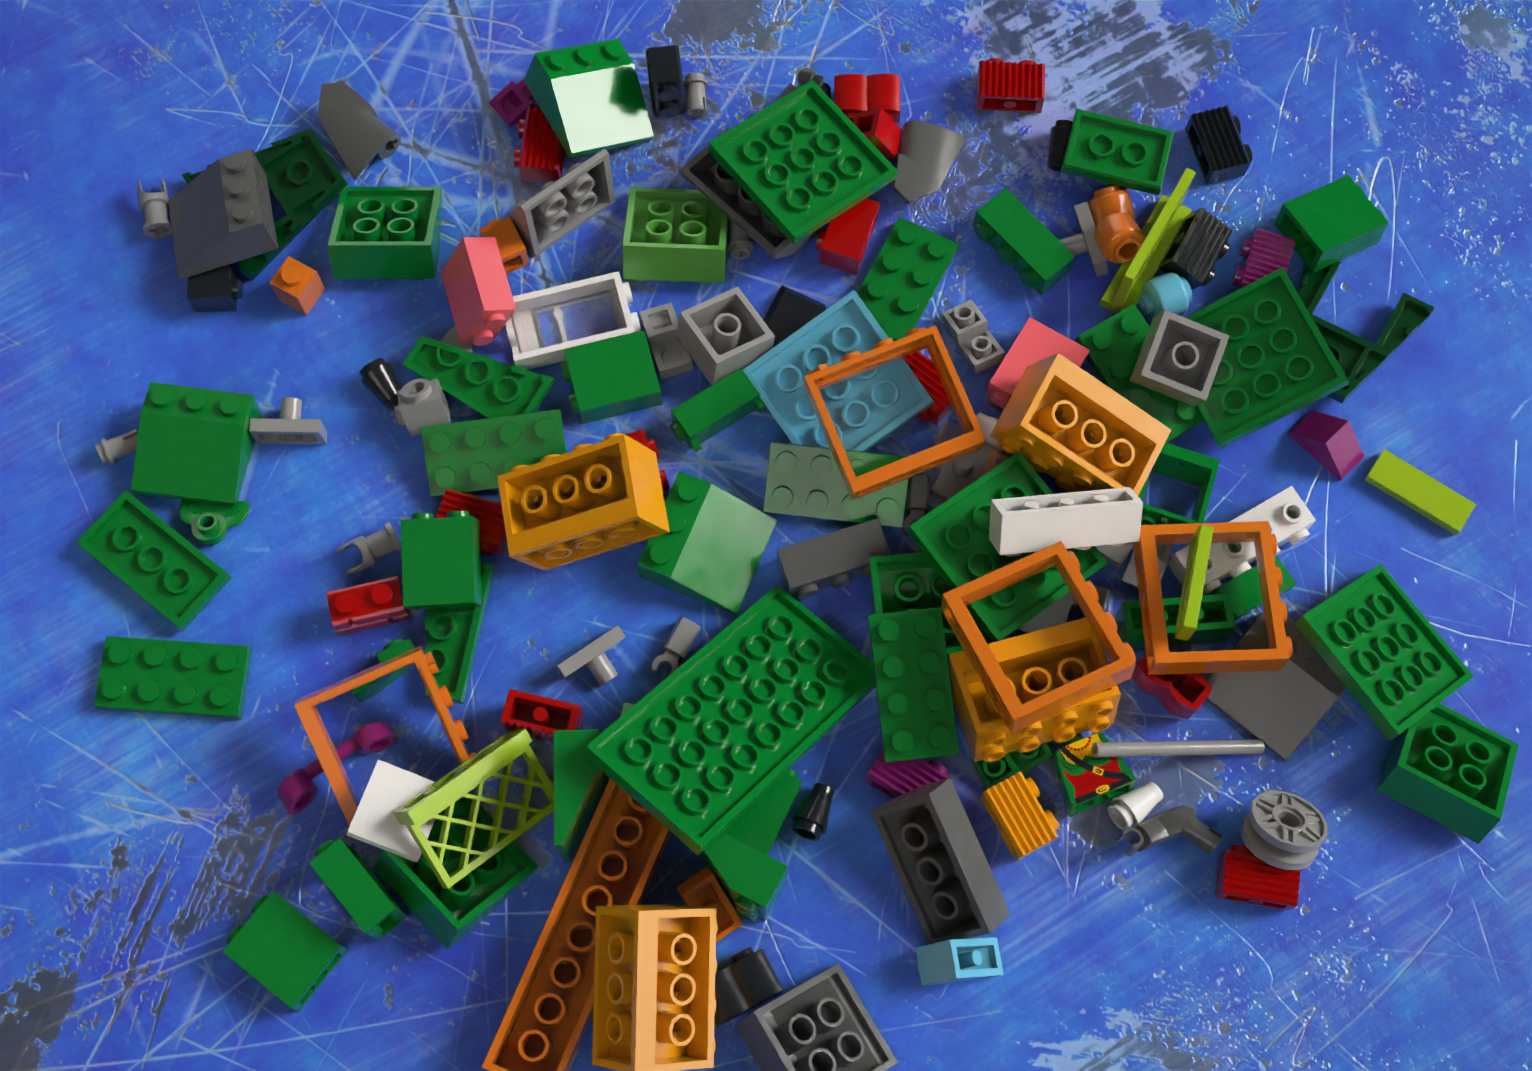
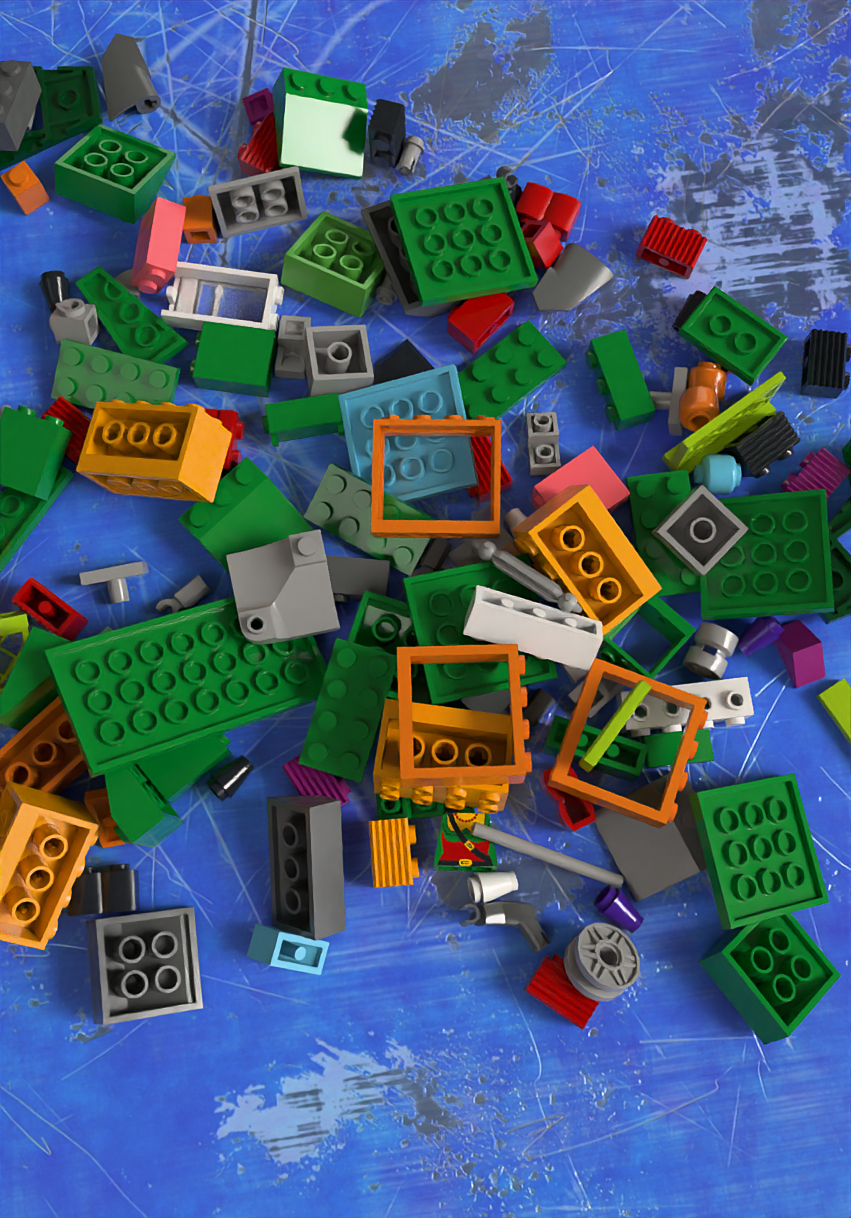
camera: 25 degrees right, 5 degrees up
none -> light grey slope [226,529,340,644]
none -> light grey wheel [473,540,583,613]
none -> dark purple cone [594,885,644,933]
none -> light grey wheel [682,622,739,681]
none -> dark purple cone [737,616,785,657]

